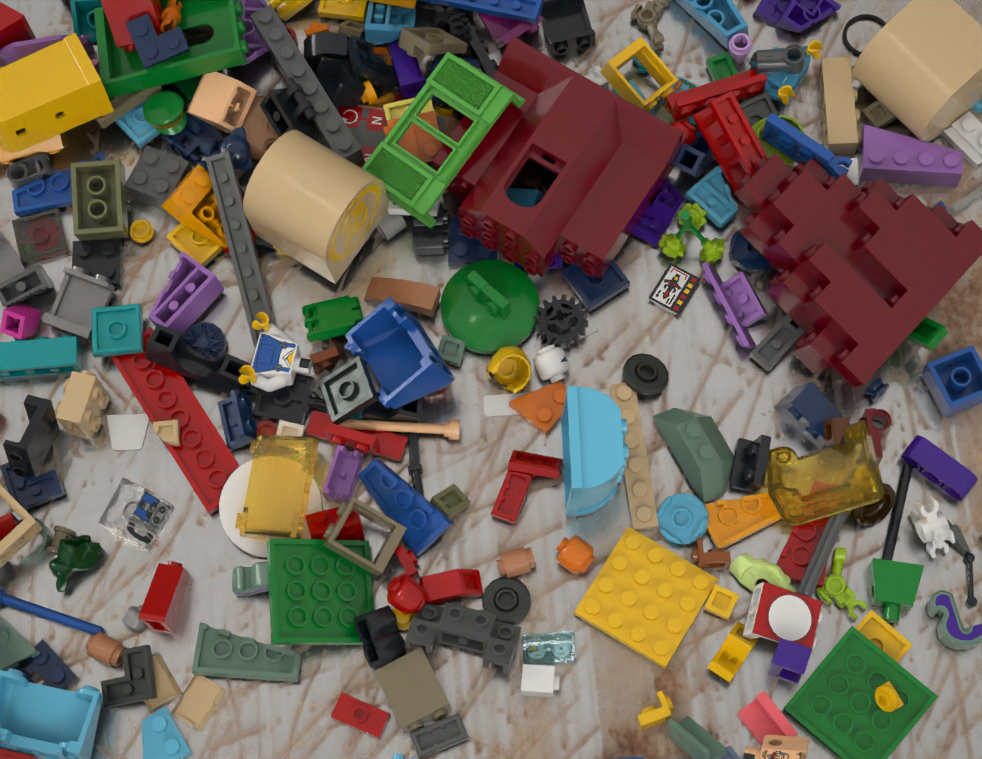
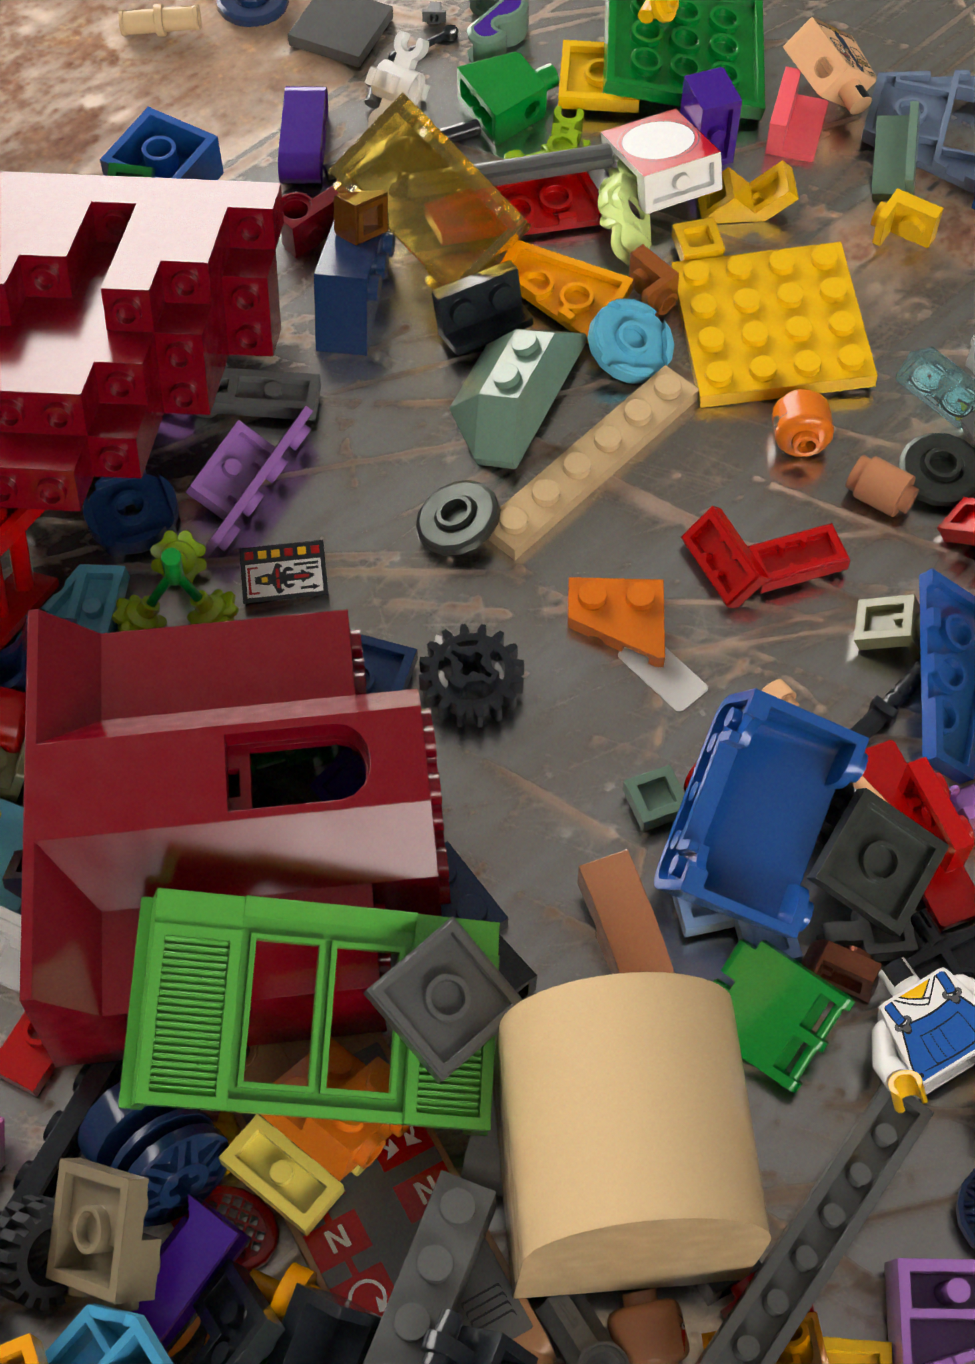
camera: 135 degrees left, 10 degrees down
green bracket [440,260,540,354] -> none
yellow piece [485,346,531,394] -> none
white head [533,344,570,383] -> none
medium azure container [561,386,629,517] -> none
none -> dark grey tile [363,916,523,1084]

